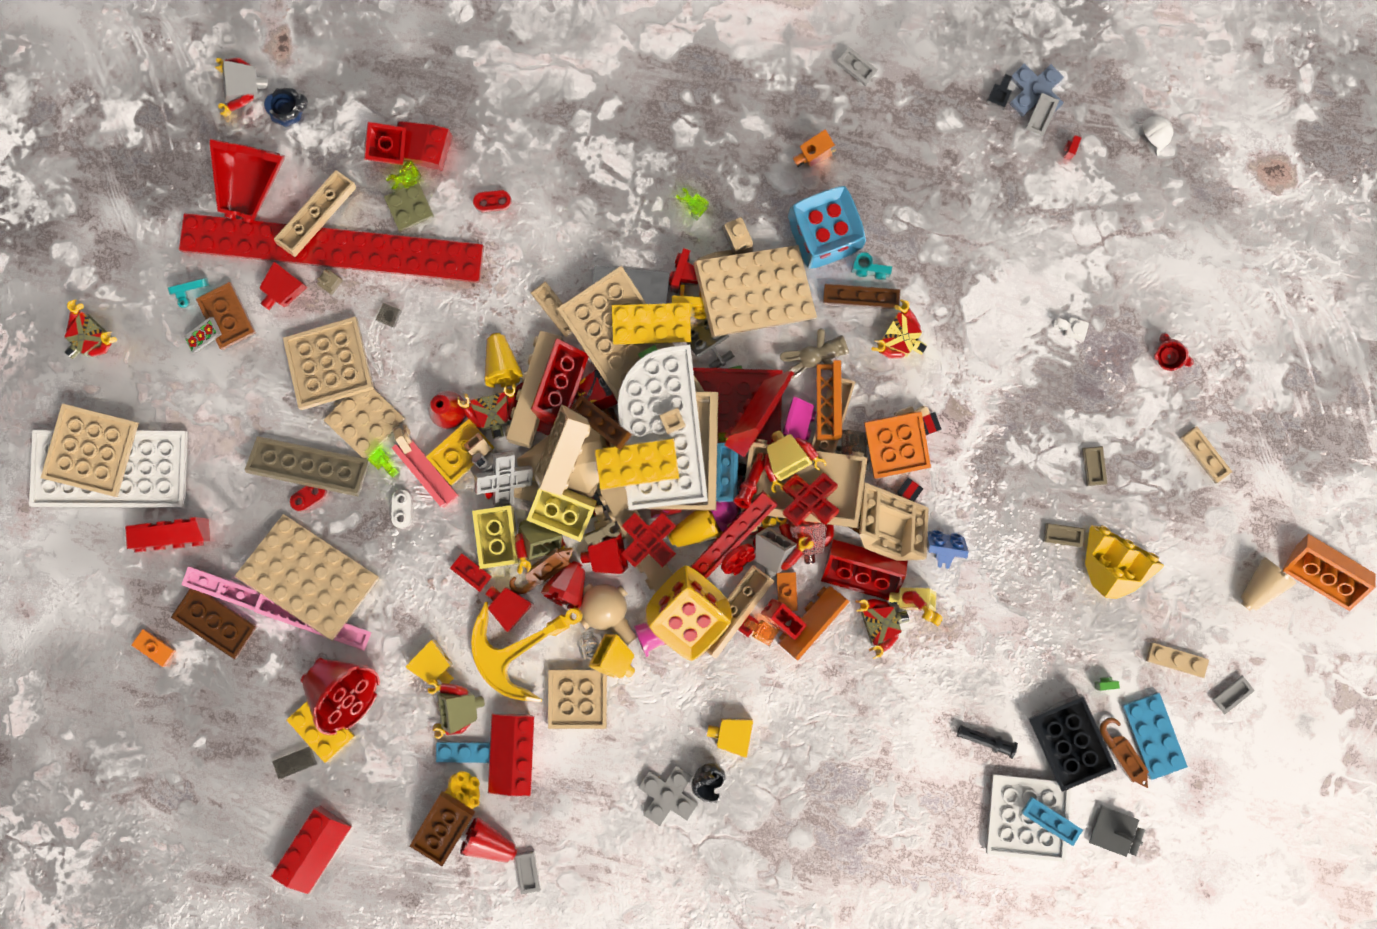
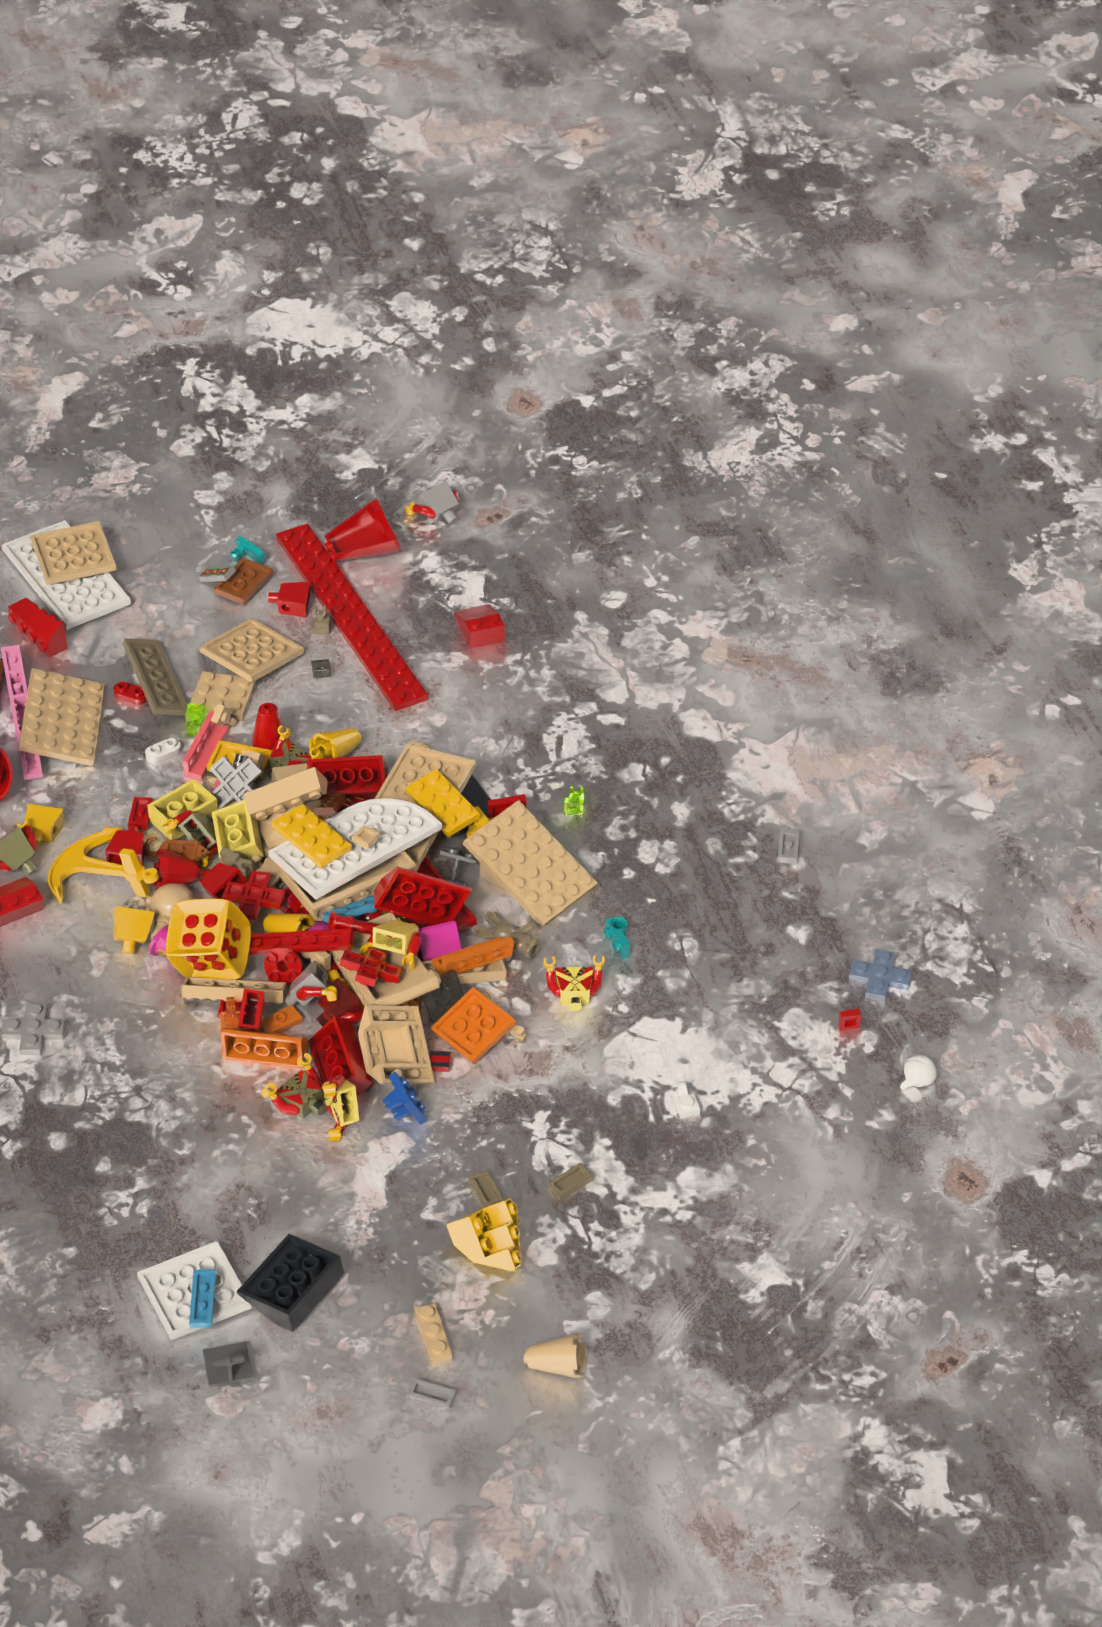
camera: 55 degrees right, 40 degrees down
torso [64,299,117,359] -> none
piece [264,88,308,127] -> none
tan piece [274,170,356,257] -> none
red slope [364,122,406,166] -> none
olive plate [384,182,434,232] -> none
clear neon green piece [386,160,422,189] -> none
red plate [473,190,512,212] -> none
tan plate [548,669,607,729] -> none
black hair [691,763,726,803] -> none
yellow torso [707,718,753,758] -> none
tan torso [721,217,753,255] -> none
dark azure piece [788,186,866,269] -> none
orange torso [793,129,837,168] -> none
reddish brown plate [823,284,901,309] -> none
tile [923,412,942,435] -> none
black pin [957,725,1018,759] -> none
black plate [986,74,1013,110] -> none
light grey tile [1026,93,1059,136] -> none
bright green plate [1094,677,1120,691] -> none
dark orange plate [1099,718,1149,788] -> none
dark azure plate [1121,692,1188,780] -> none
red hair [1154,333,1194,371] -> none
tan tile [1180,426,1232,484] -> none
orange slope [1282,534,1376,611] -> none

